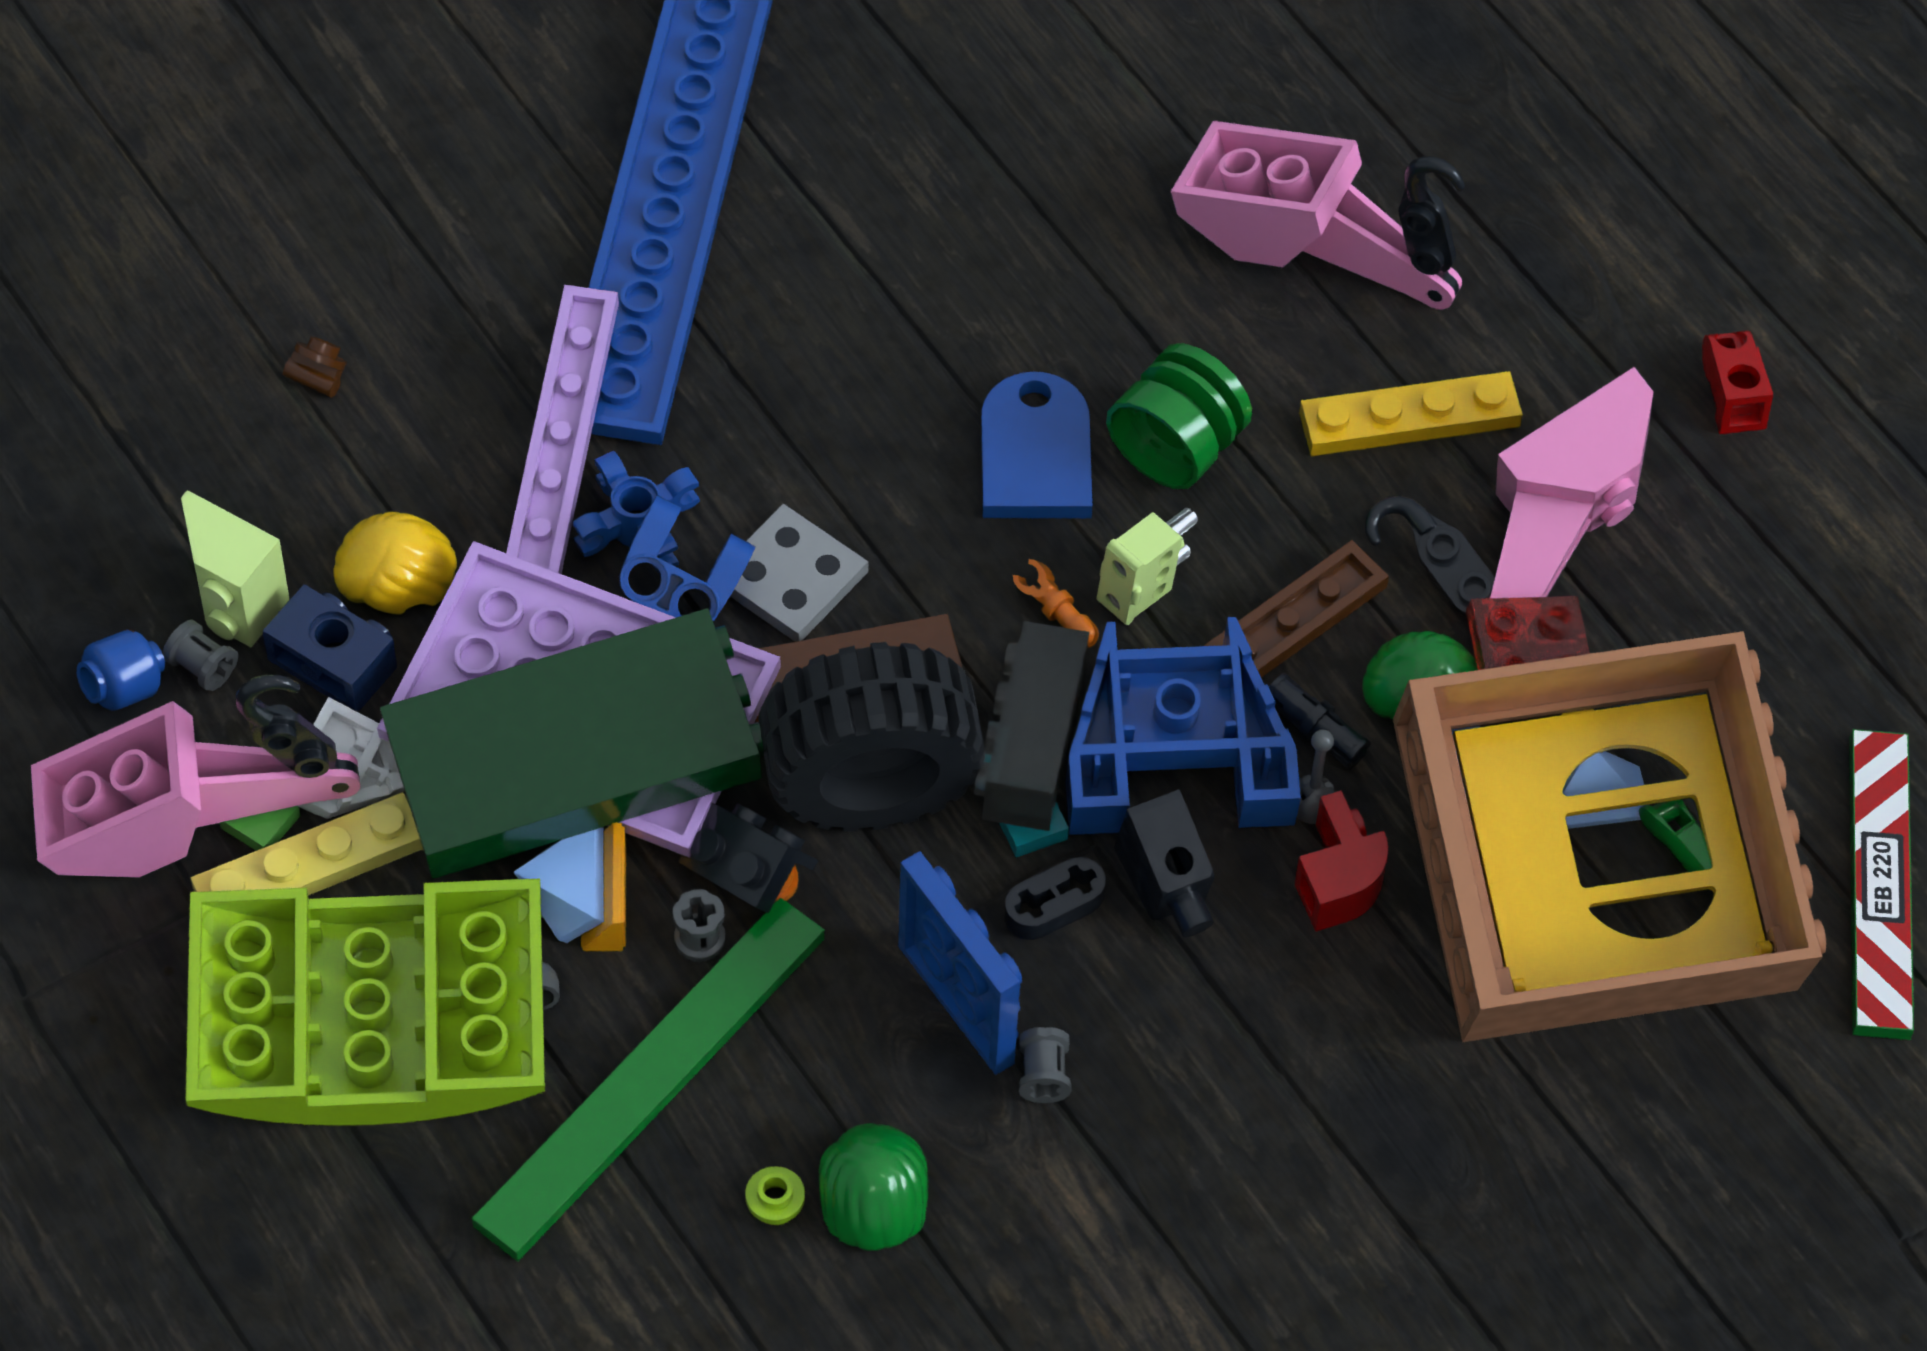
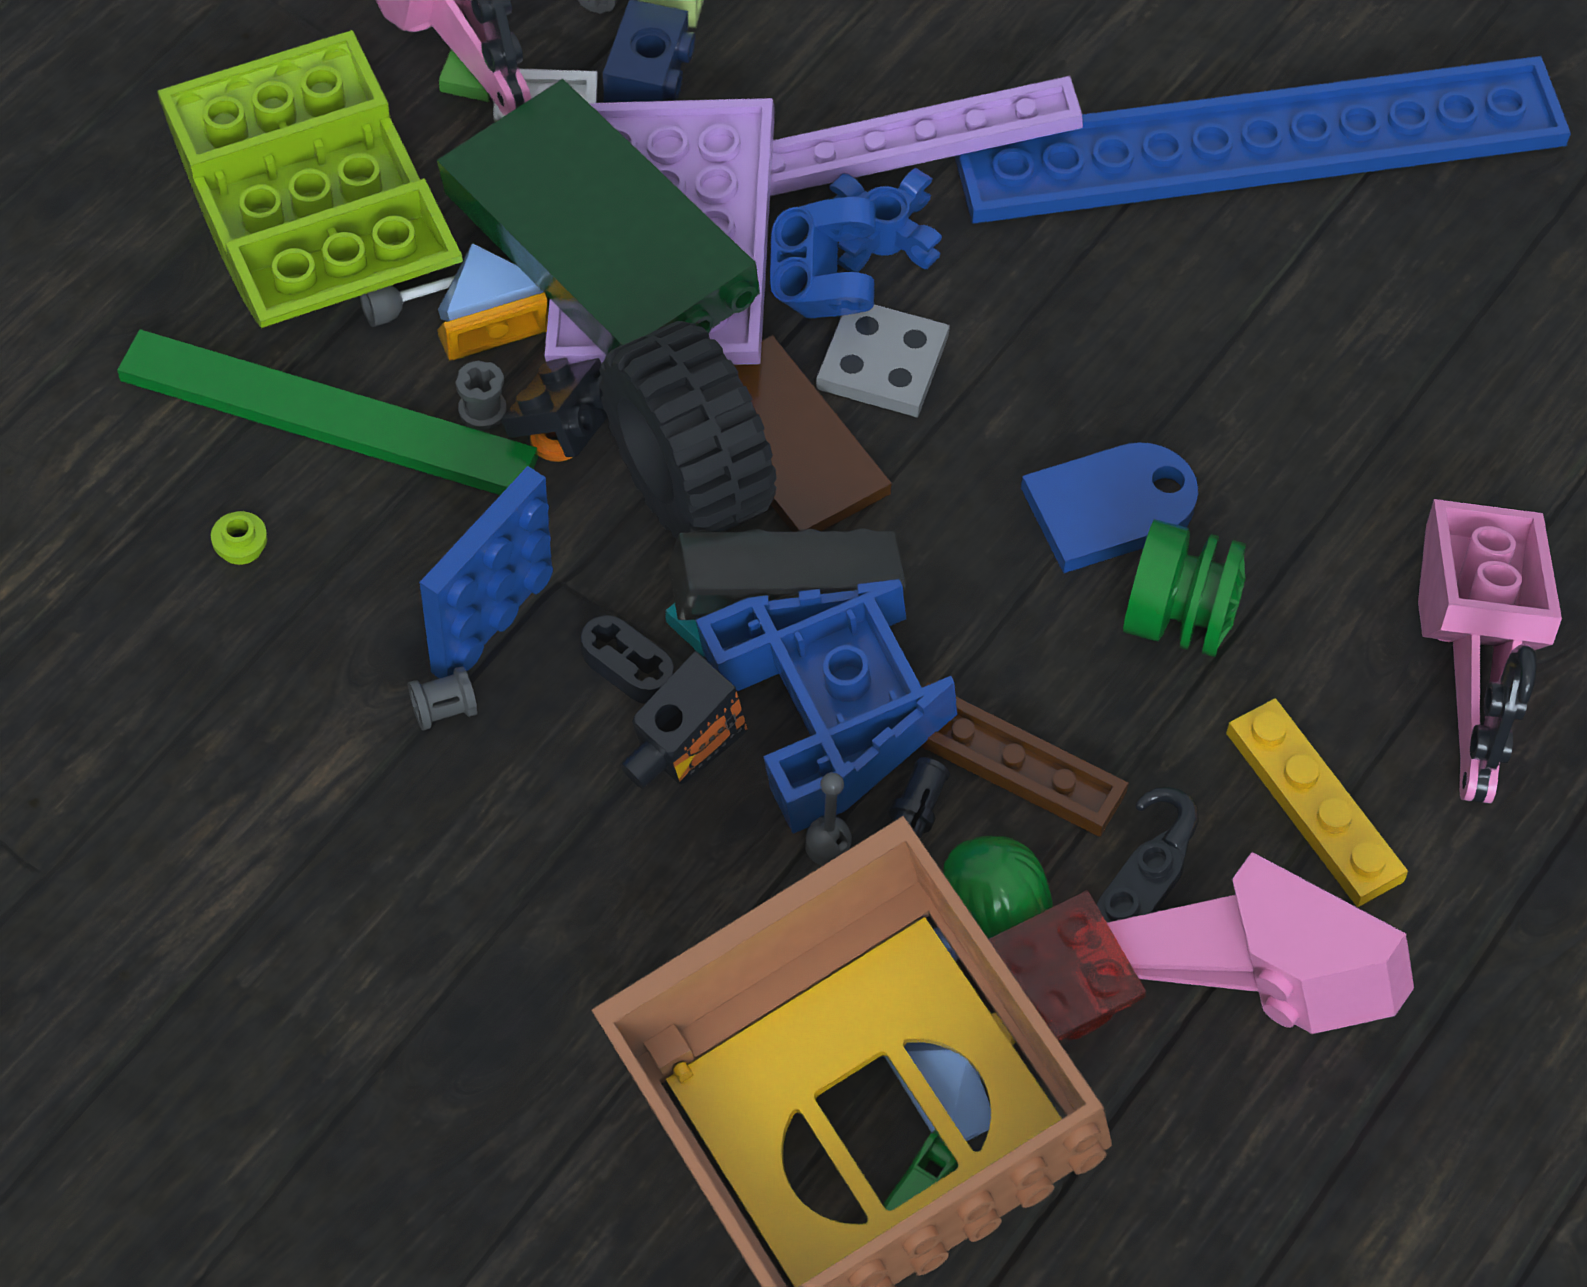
camera: 70 degrees right, 0 degrees up
light yellow plate [190,792,423,896] -> none
yellow piece [333,512,457,615] -> none
green piece [819,1123,928,1251] -> none
orange piece [1013,559,1099,648] -> none
yellowish green piece [1096,508,1198,625] -> none
red brick [1294,790,1388,932] -> none
red leg [1702,330,1774,434] -> none

